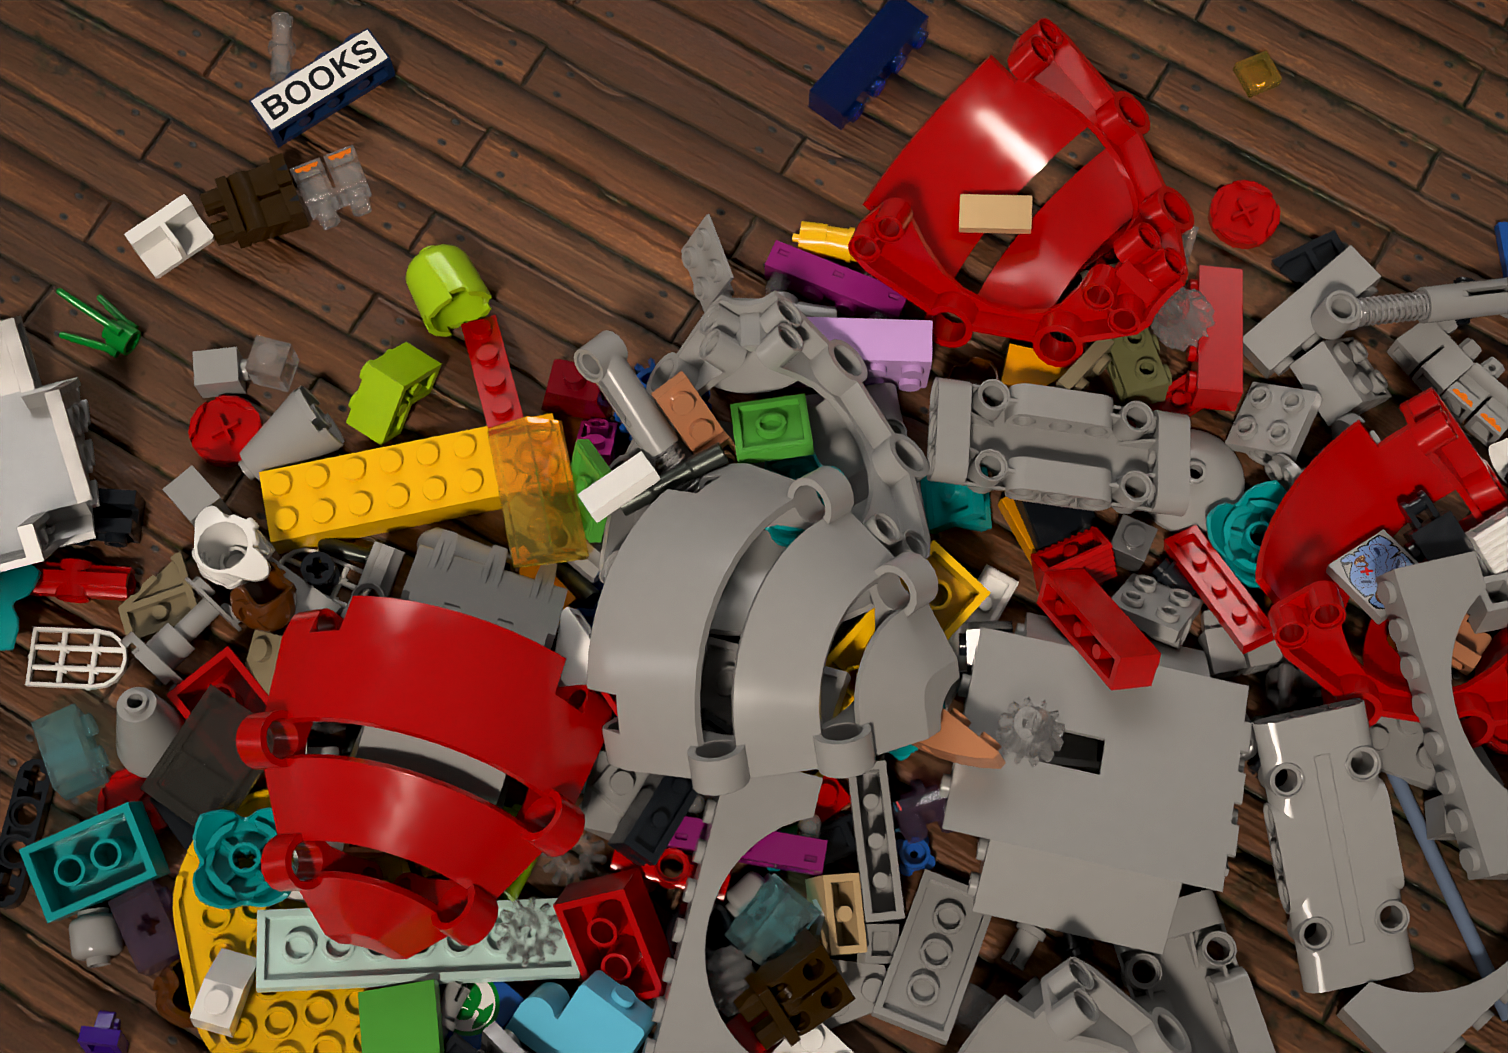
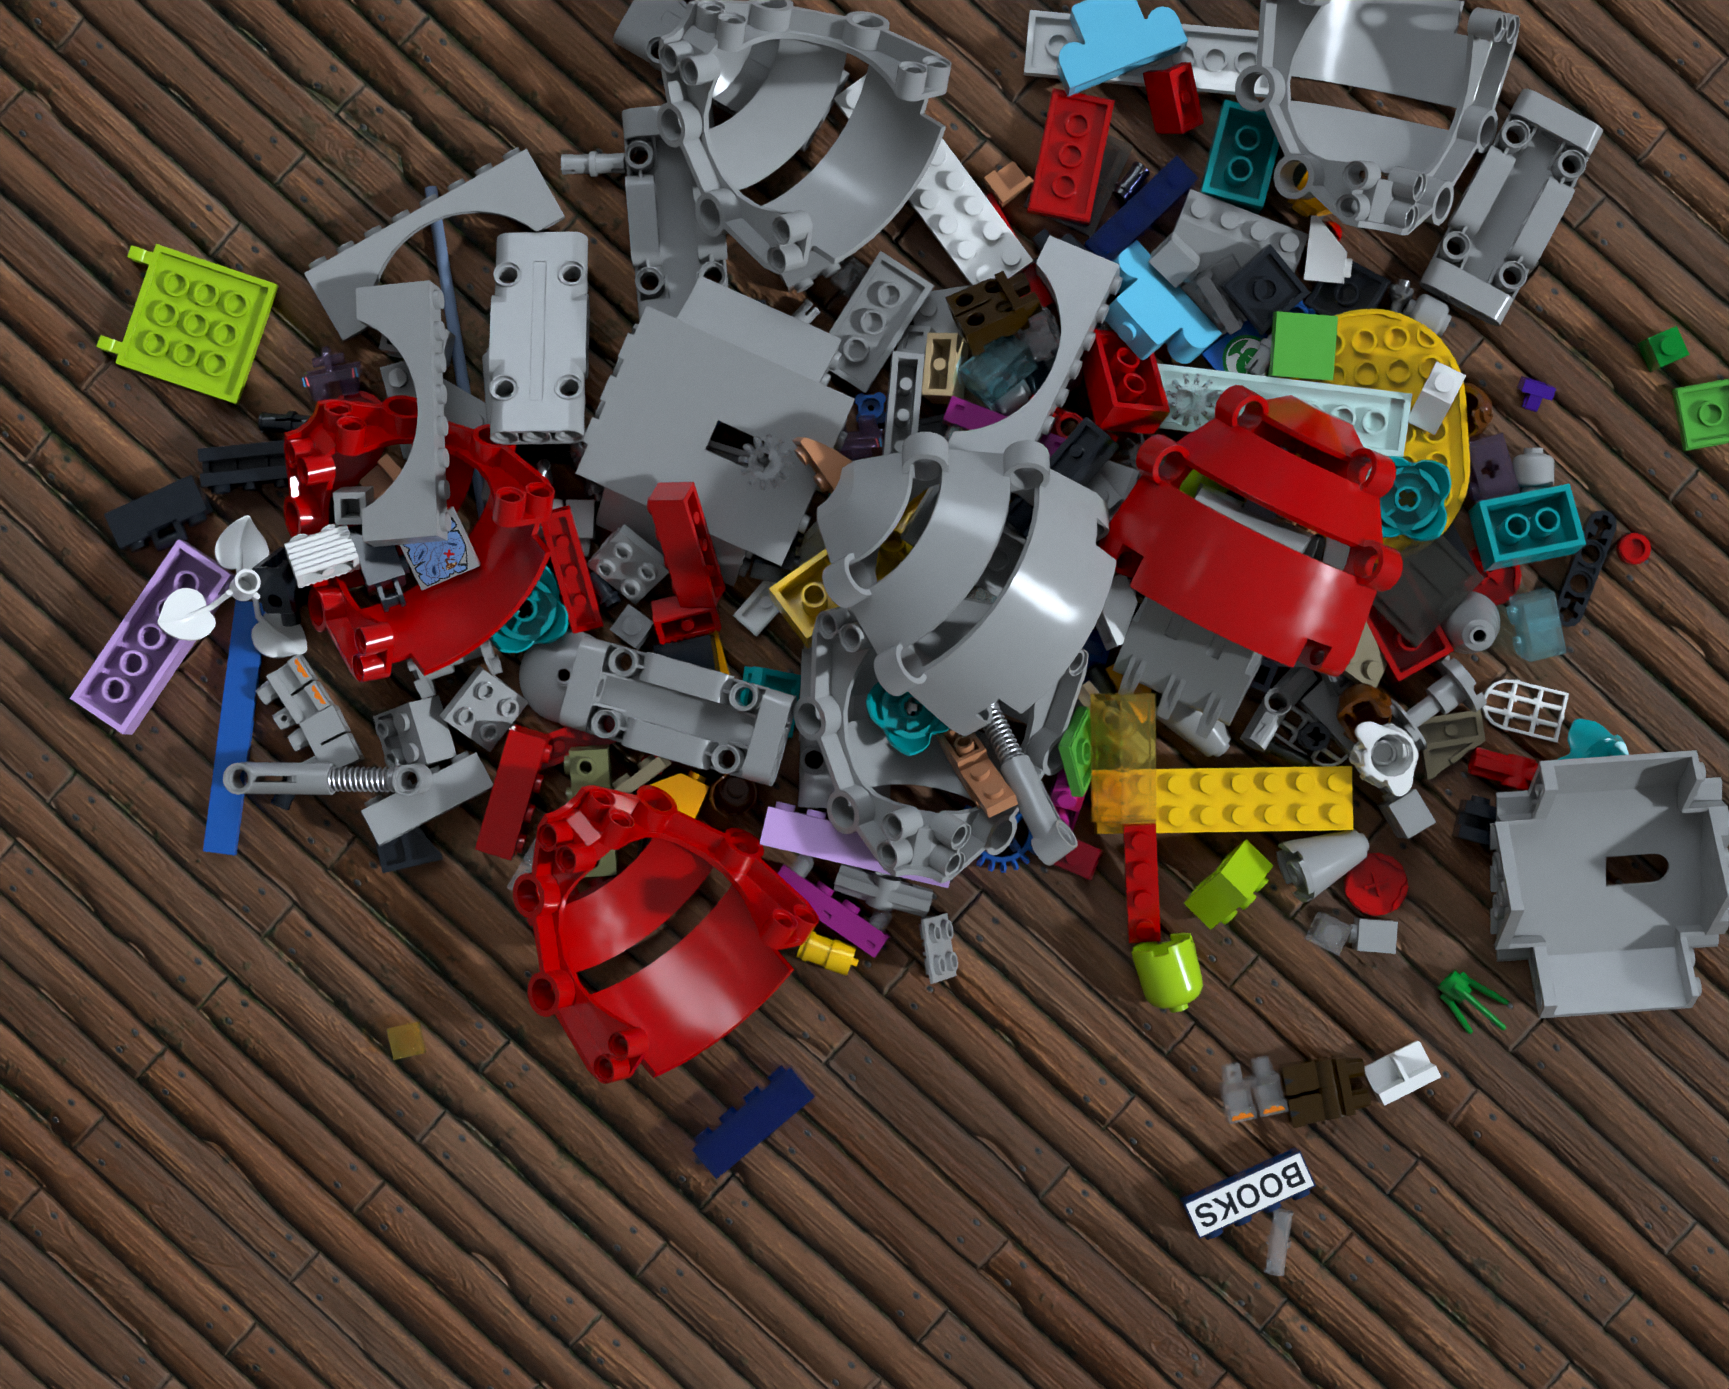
camera: 170 degrees left, 15 degrees up
white tile [577,451,661,523] -> none
pearl dark grey piece [620,442,729,516] -> none
bright green tile [730,394,814,464] -> none
tan tile [959,194,1032,234] -> none
clear gear [1150,287,1215,352] -> none
red tile [1208,180,1281,249] -> none

